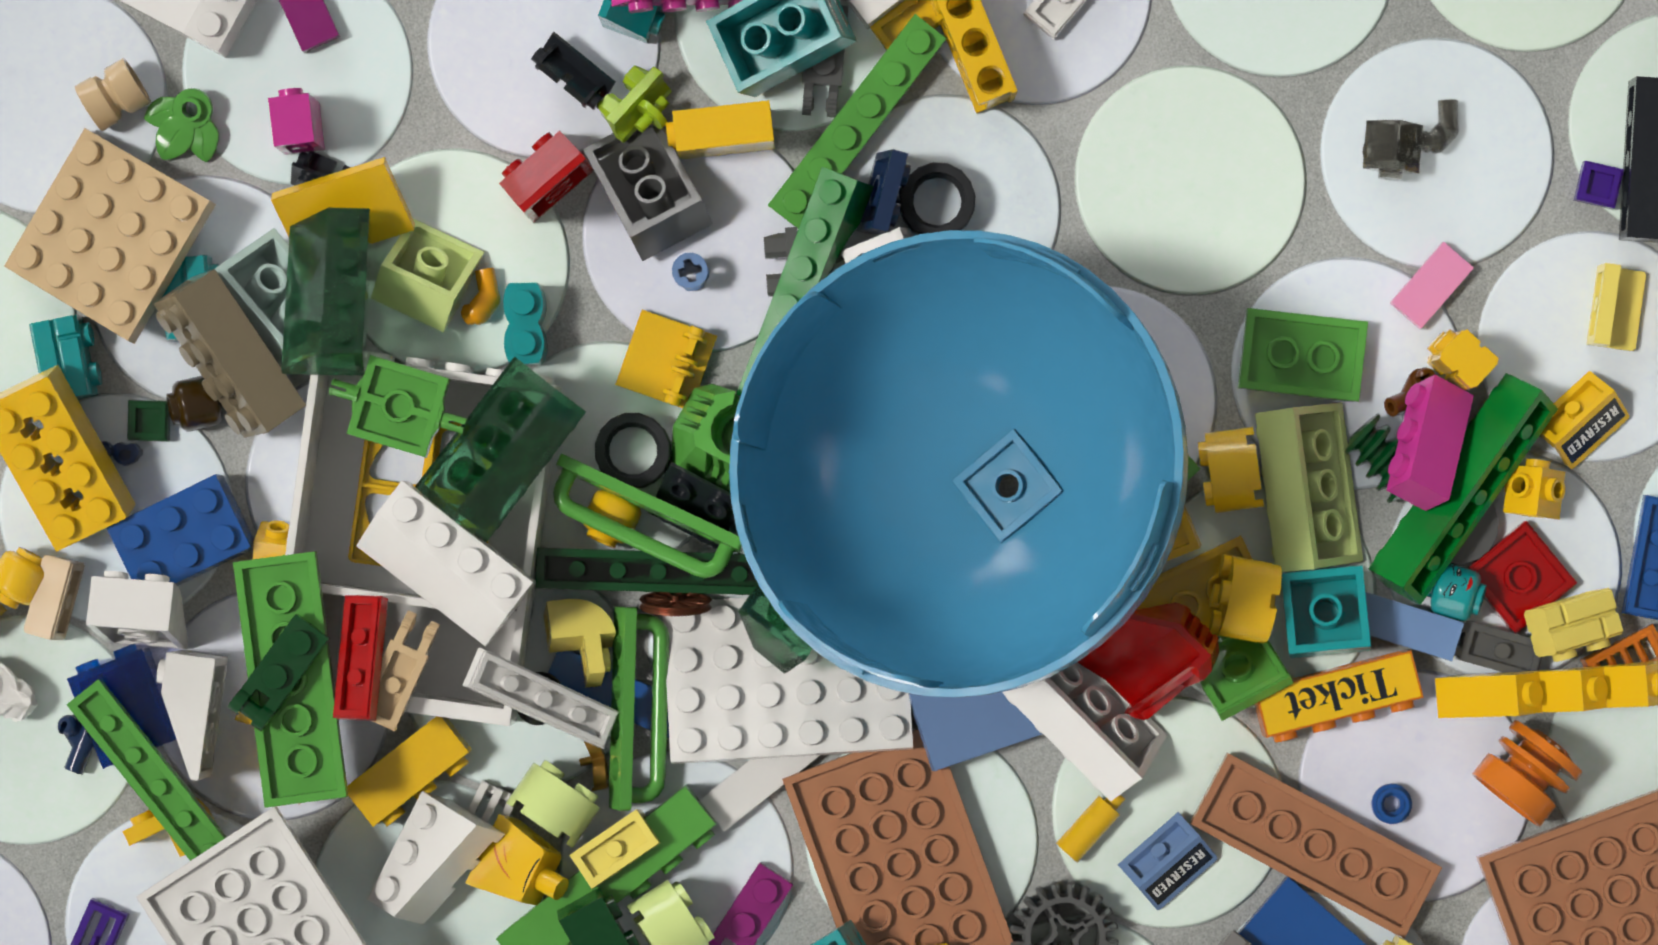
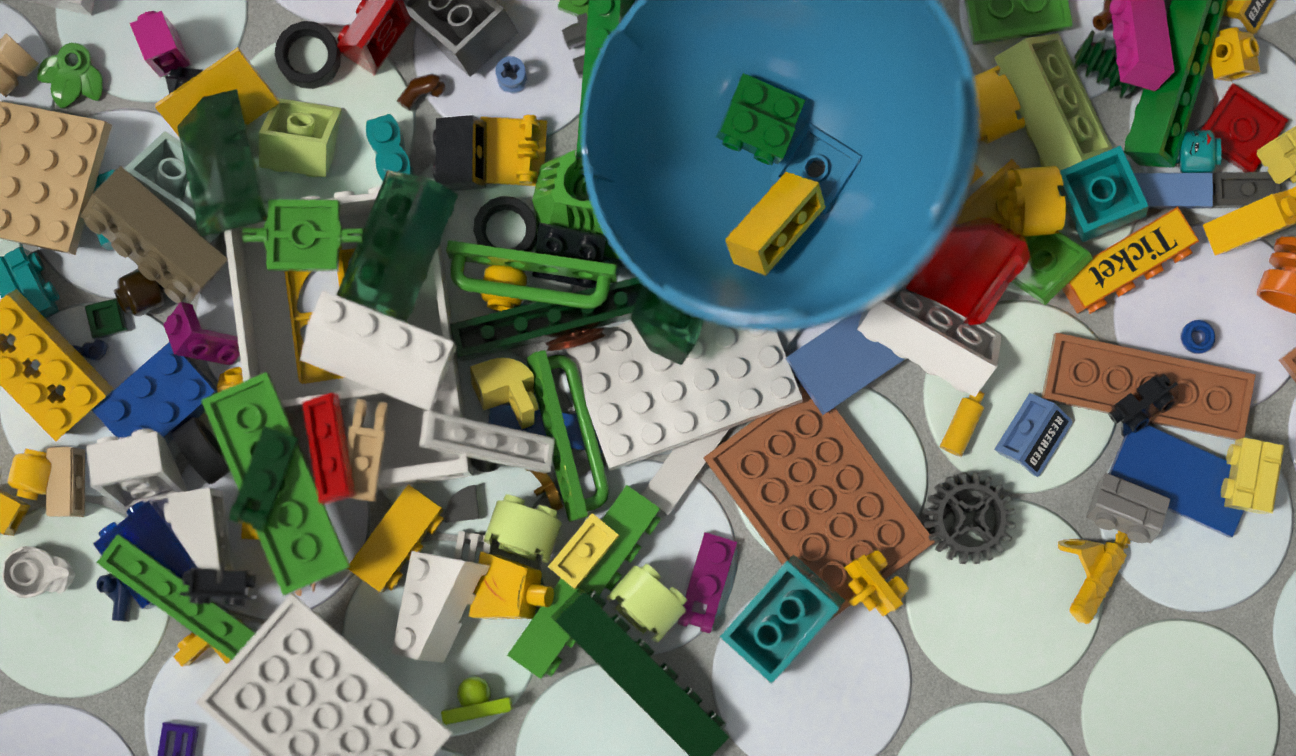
camera: 25 degrees left, 5 degrees down
light orange arm [461,268,500,325] -> none
none -> magenta bracket [163,302,240,365]
none -> black tyre [172,417,230,484]
none -> black hinge [179,568,257,606]
none -> black tyre [275,21,341,89]
none -> reddish brown arm [396,74,446,111]
none -> black brick [432,115,487,191]
none -> dark grey tile [445,485,479,523]
none -> green plate [716,73,805,165]
none -> yellow brick [725,172,826,276]
none -> black hinge [1108,374,1178,437]

